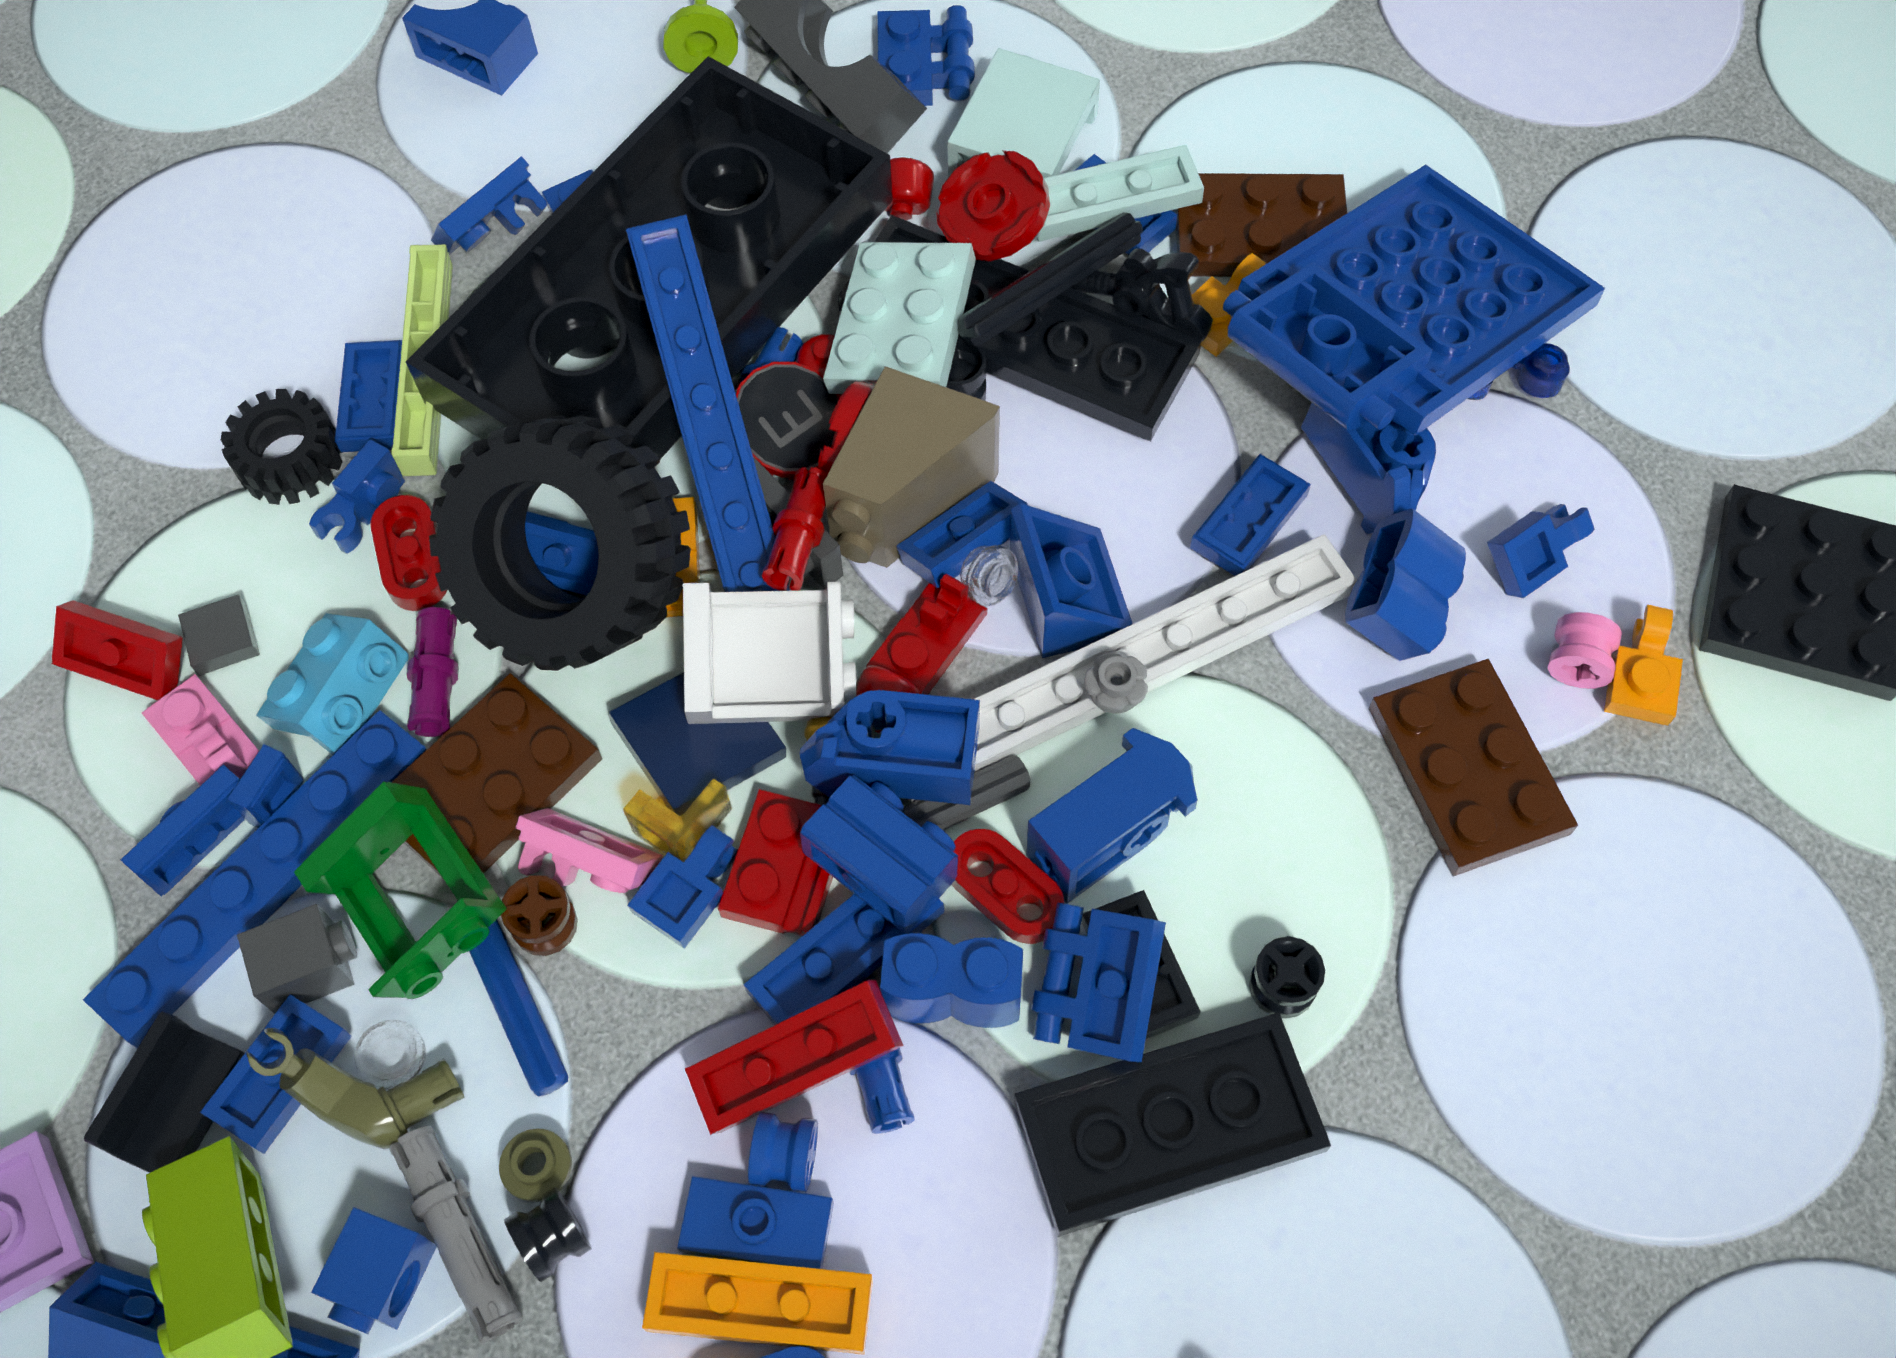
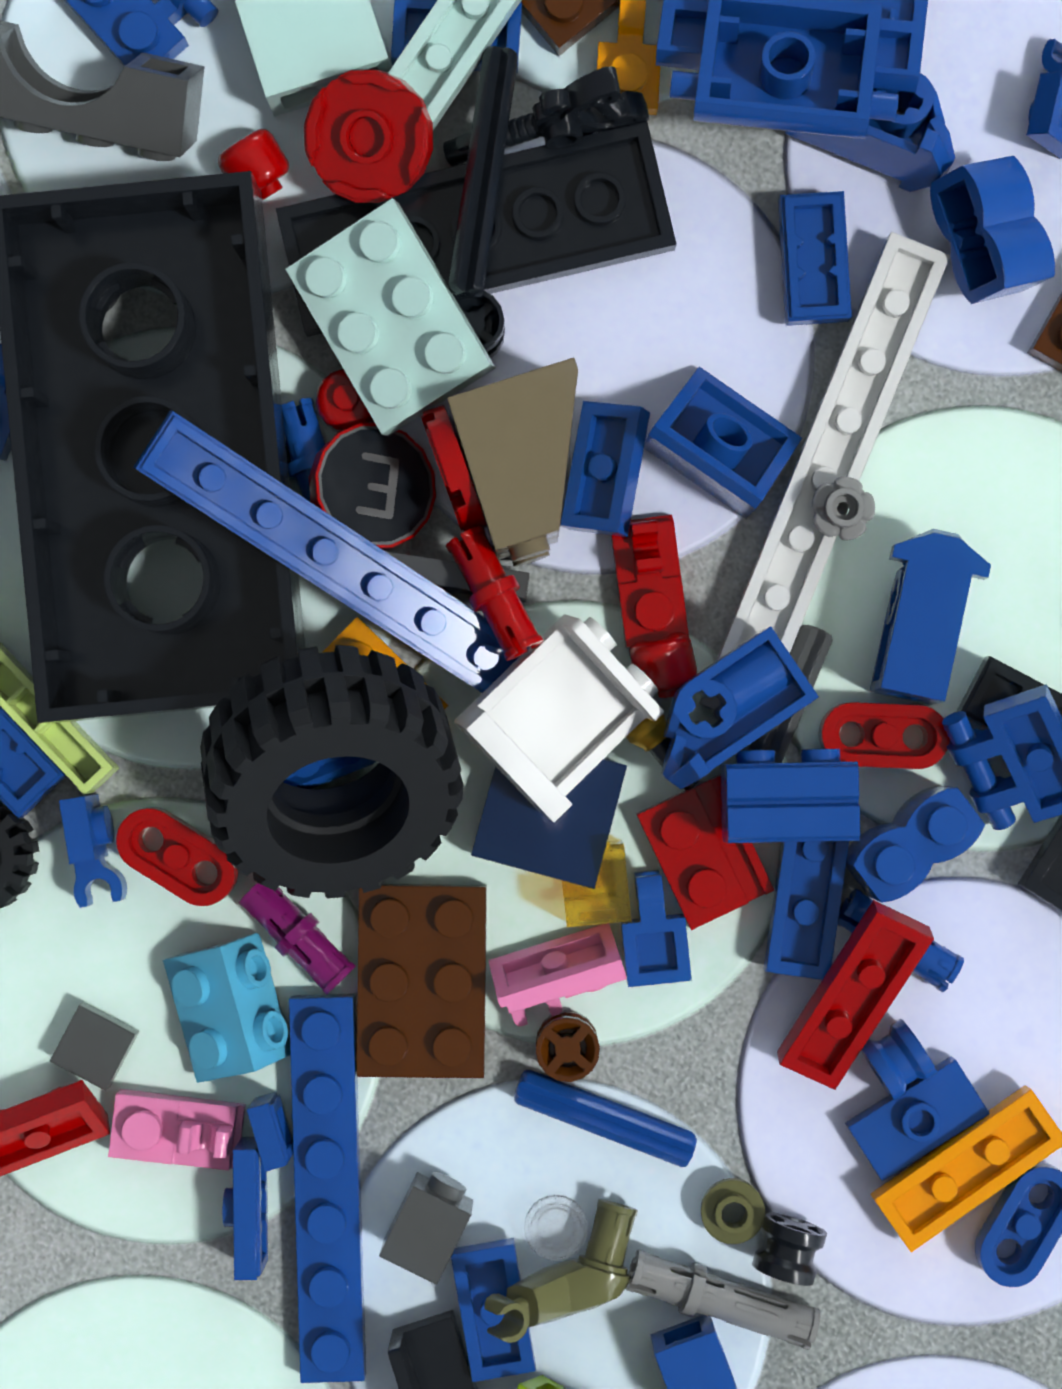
camera: 40 degrees left, 25 degrees up
green panel [294,781,507,999] -> none
clear plate [960,545,1018,607] -> none

